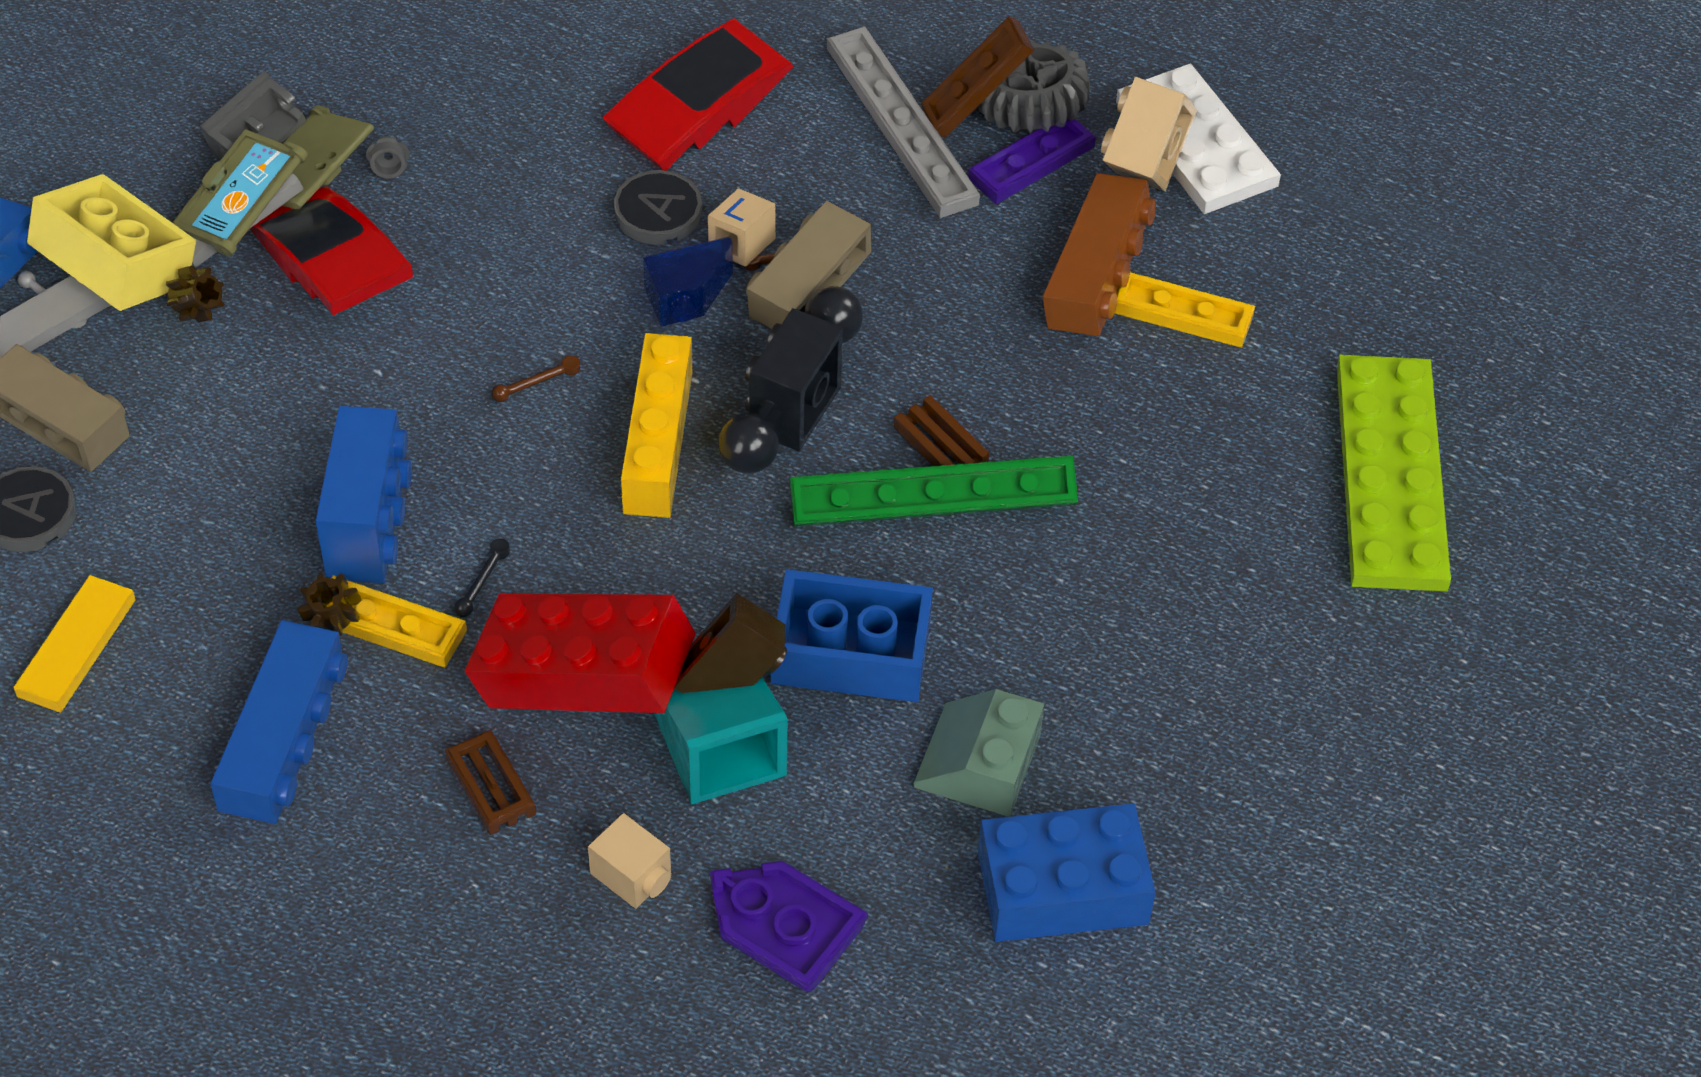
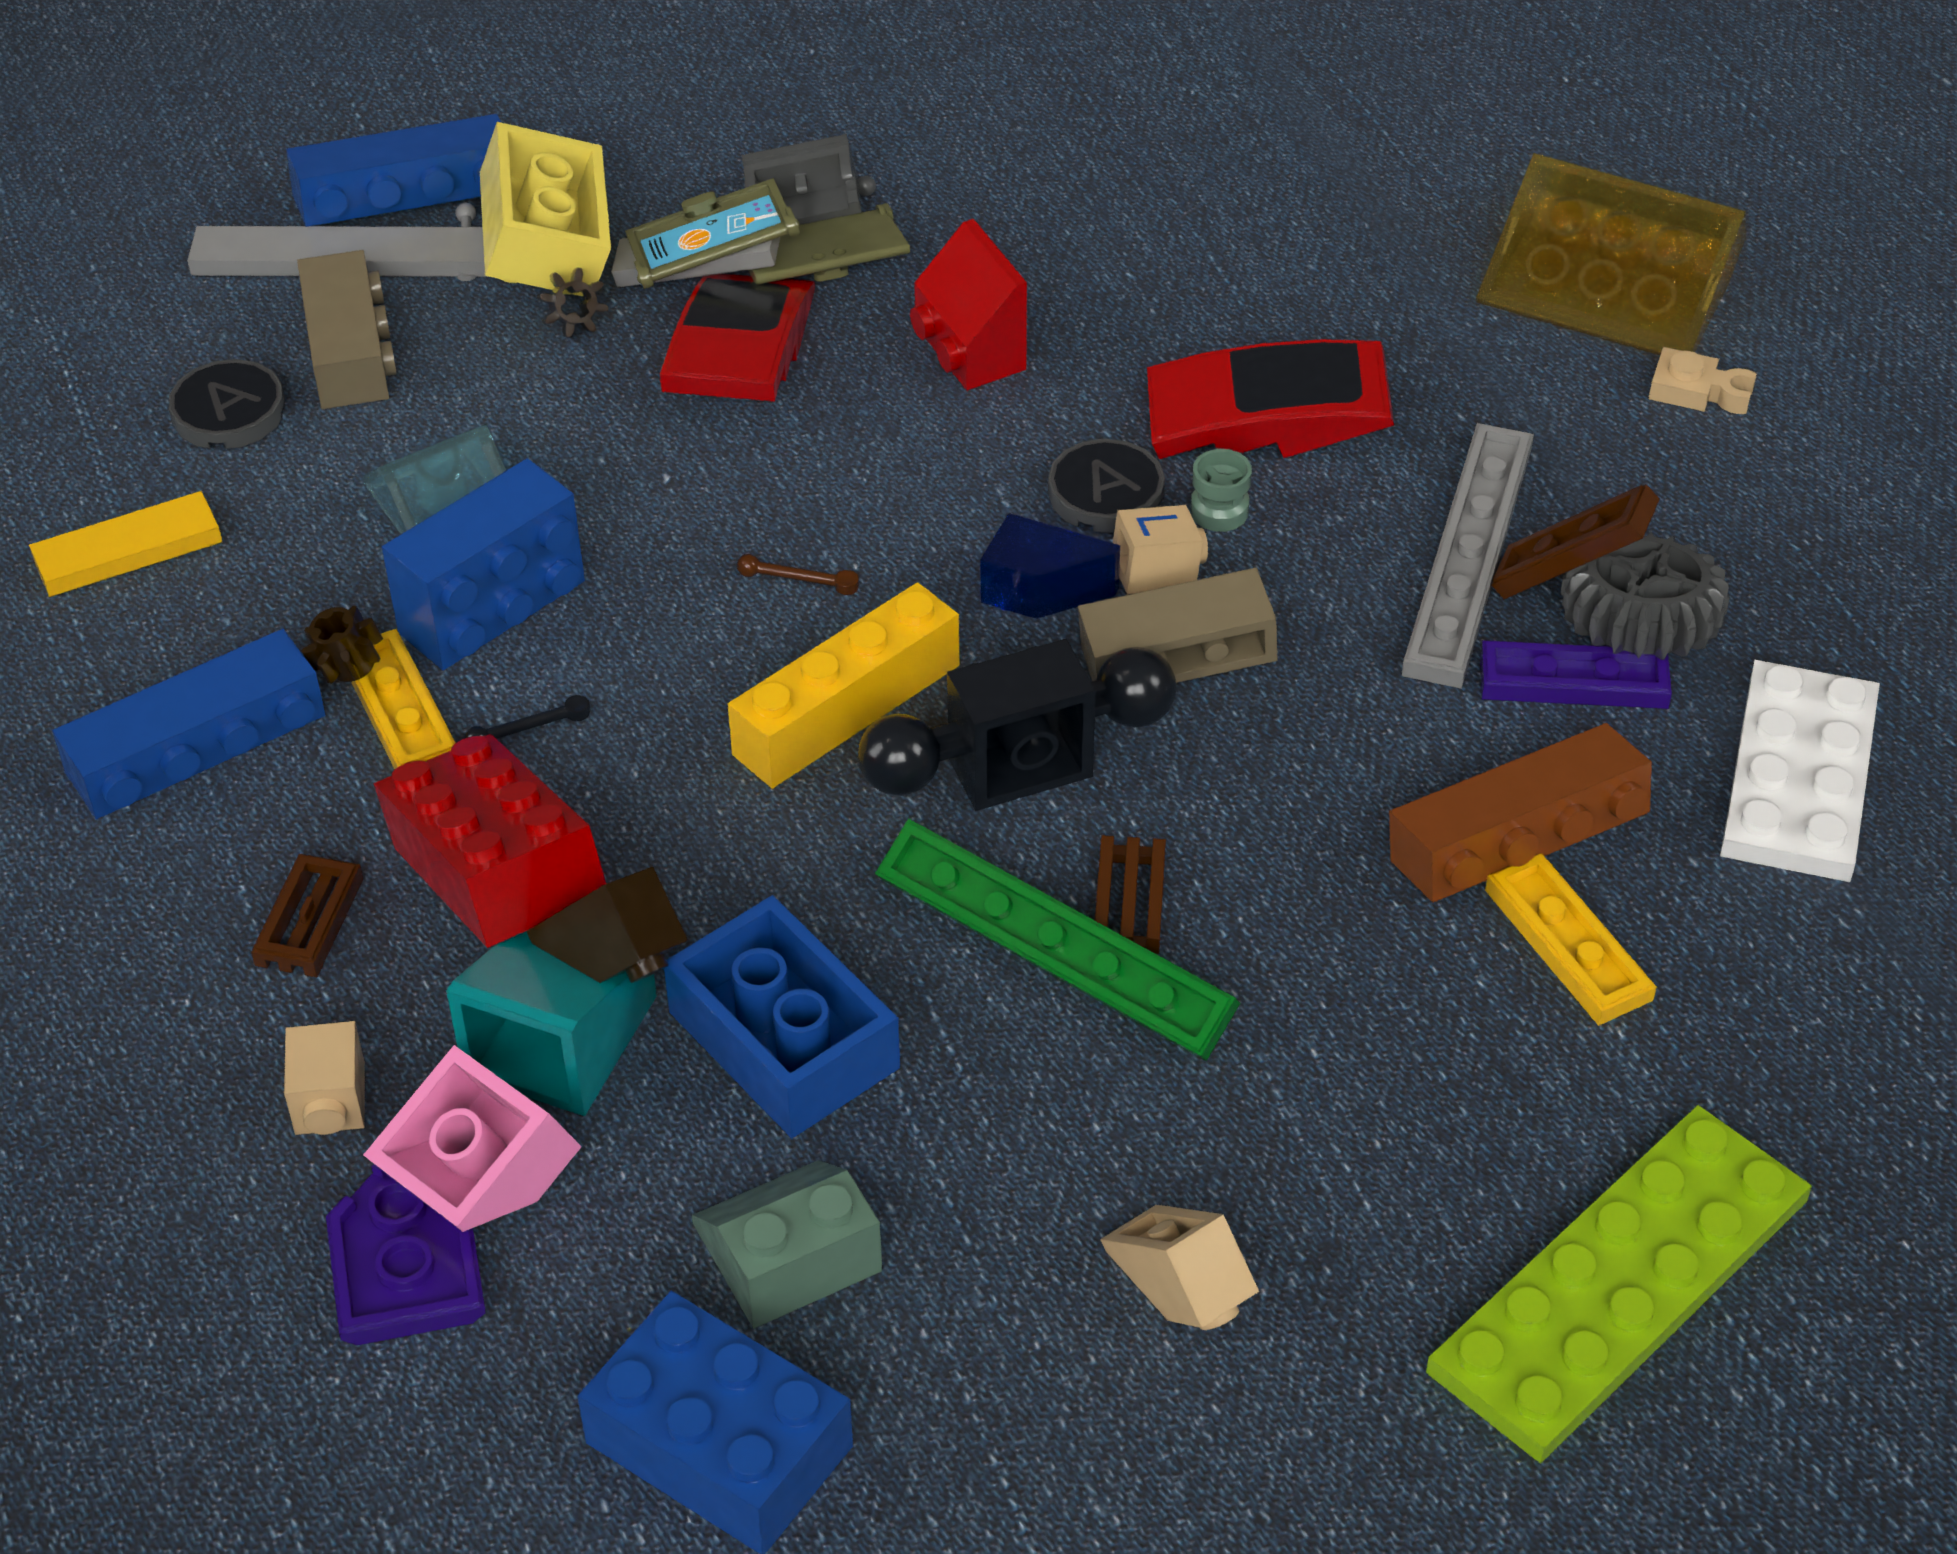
camera: 45 degrees right, 5 degrees down
dark grey plate [366,136,410,179] -> none
tan brick [1101,77,1197,191] -> none
none -> clear light blue slope [363,424,506,534]
none -> bright pink slope [363,1045,582,1232]
none -> red slope [910,218,1027,391]
none -> tan slope [1100,1205,1259,1330]
none -> sand green wheel [1191,449,1252,532]

